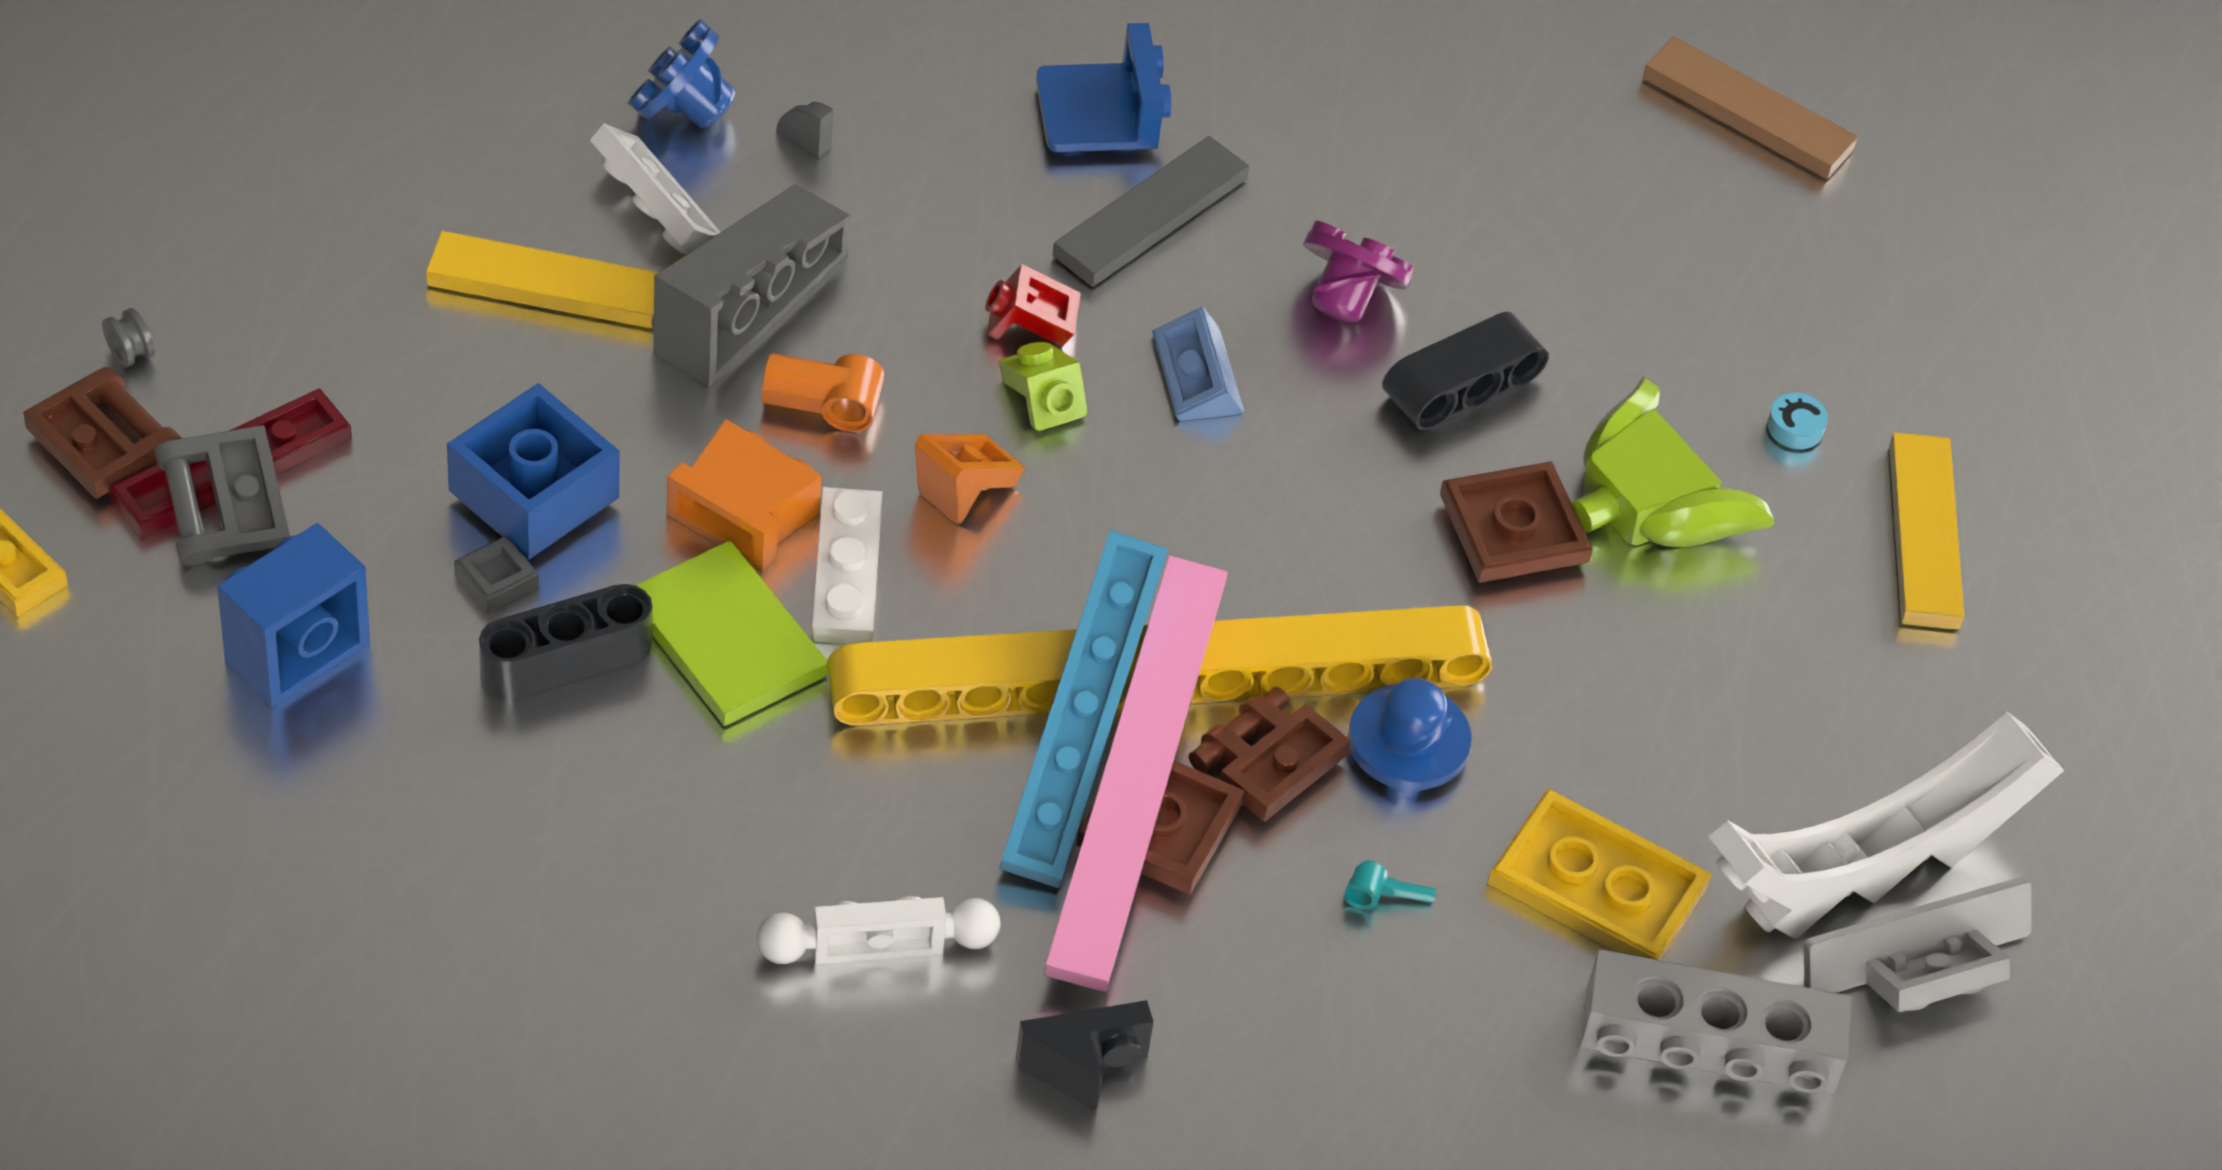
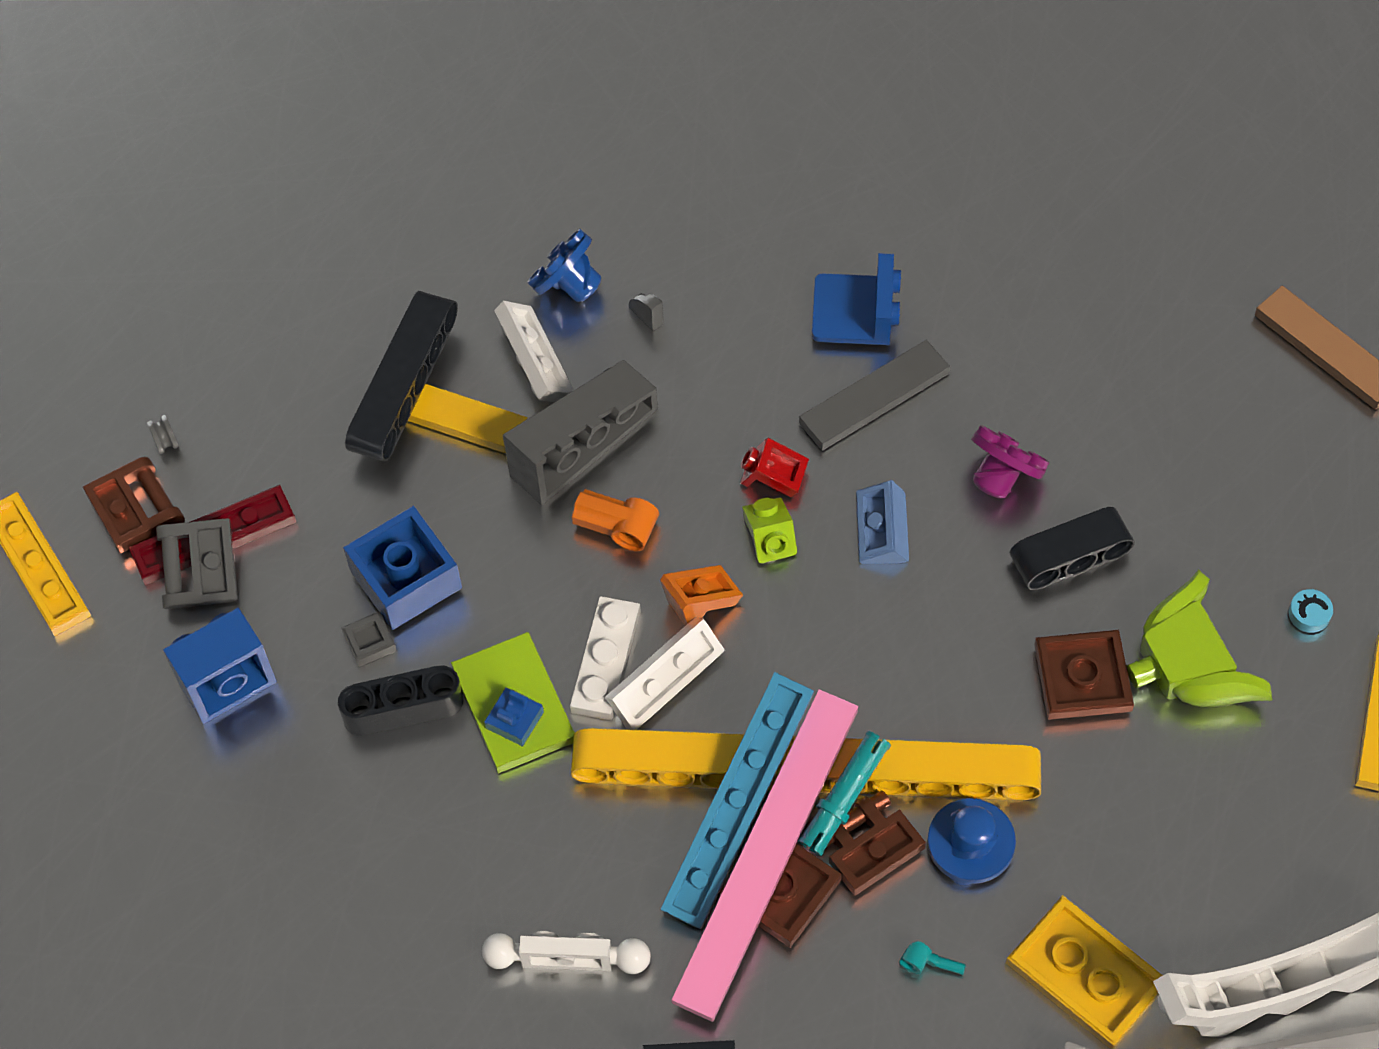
camera: 20 degrees right, 10 degrees up
orange hips [666,419,822,572] -> none
none -> black beam [345,291,458,461]
none -> blue tile [484,688,544,747]
none -> white plate [605,617,725,730]
none -> teal pin [798,731,891,856]

